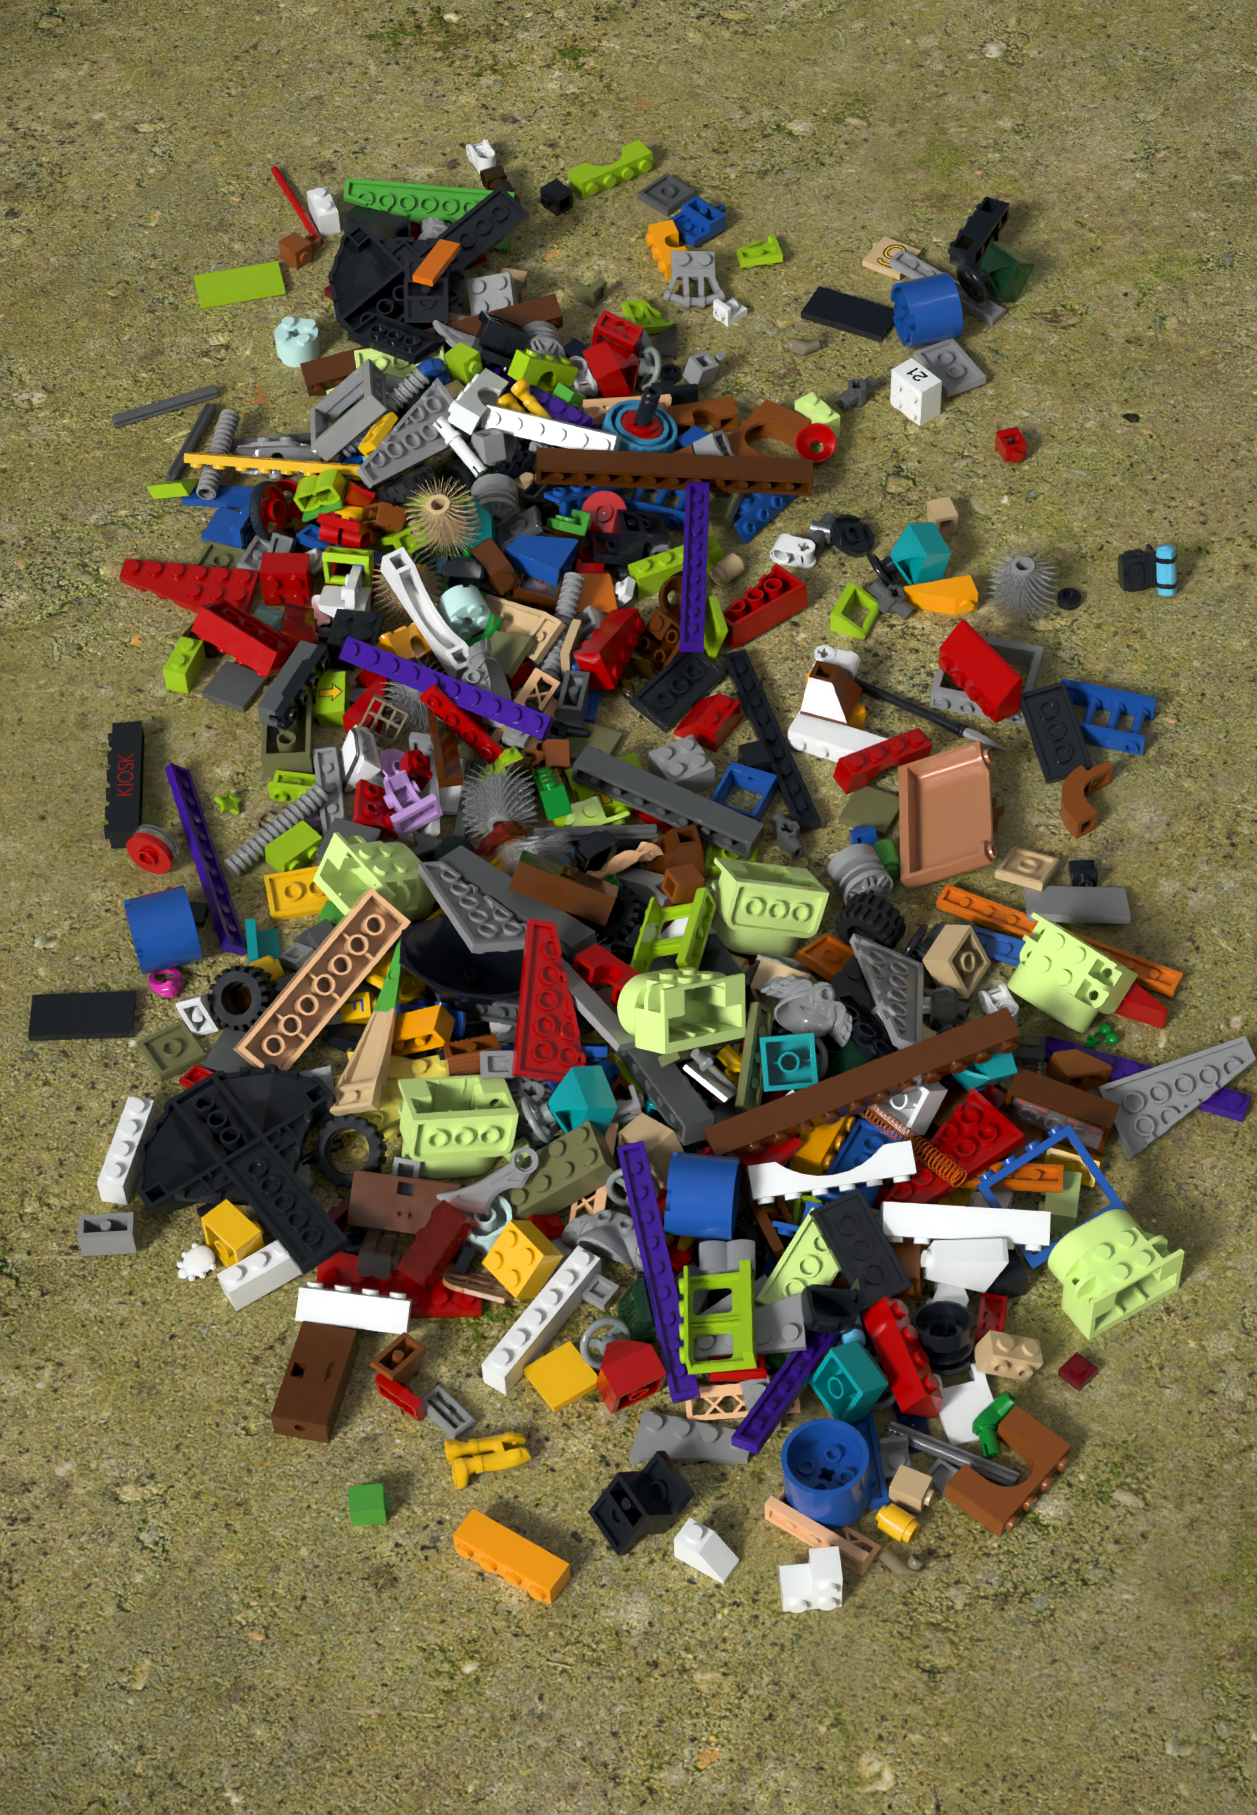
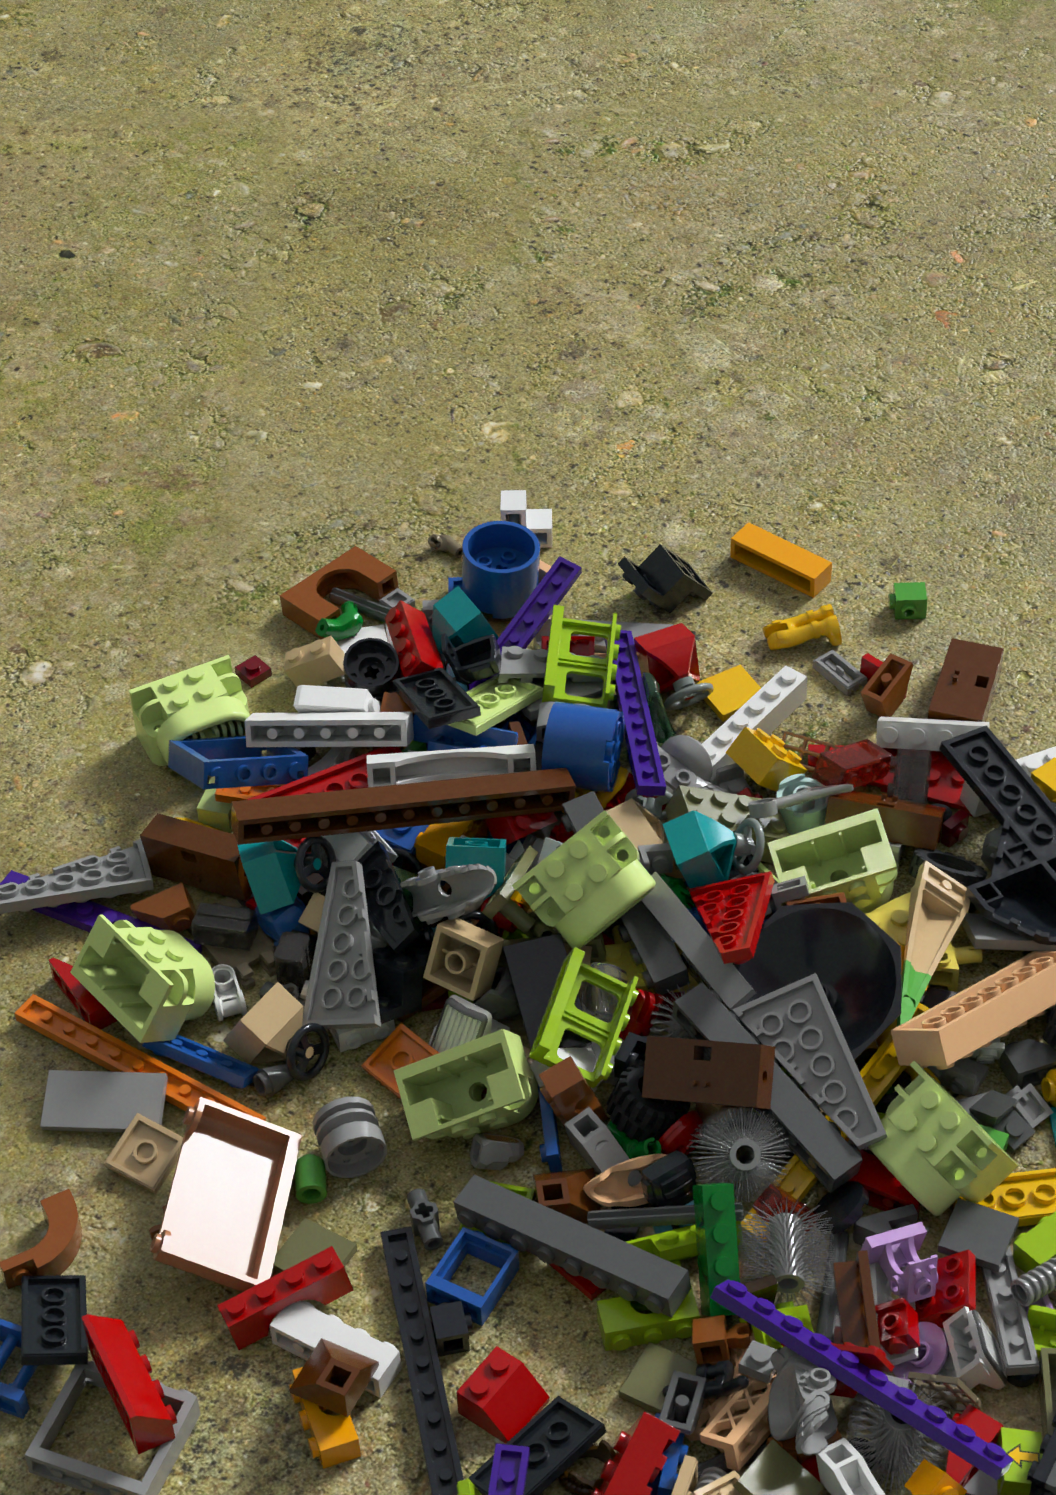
camera: 175 degrees left, 5 degrees down
red arch [573,943,641,1007] -> none
light grey brick [648,735,715,794] -> none
white slope [674,1517,739,1584] -> none
white piece [812,645,861,680] -> none
black tyre [835,892,906,950] -> none
blue tile [849,825,877,846] -> none
black piece [854,677,1008,752] -> none
orange piece [859,1104,967,1187] -> none
yellow brick [875,1503,921,1544] -> none
tan brick [888,1464,935,1515] -> none
black bracket [1068,859,1098,887] -> none

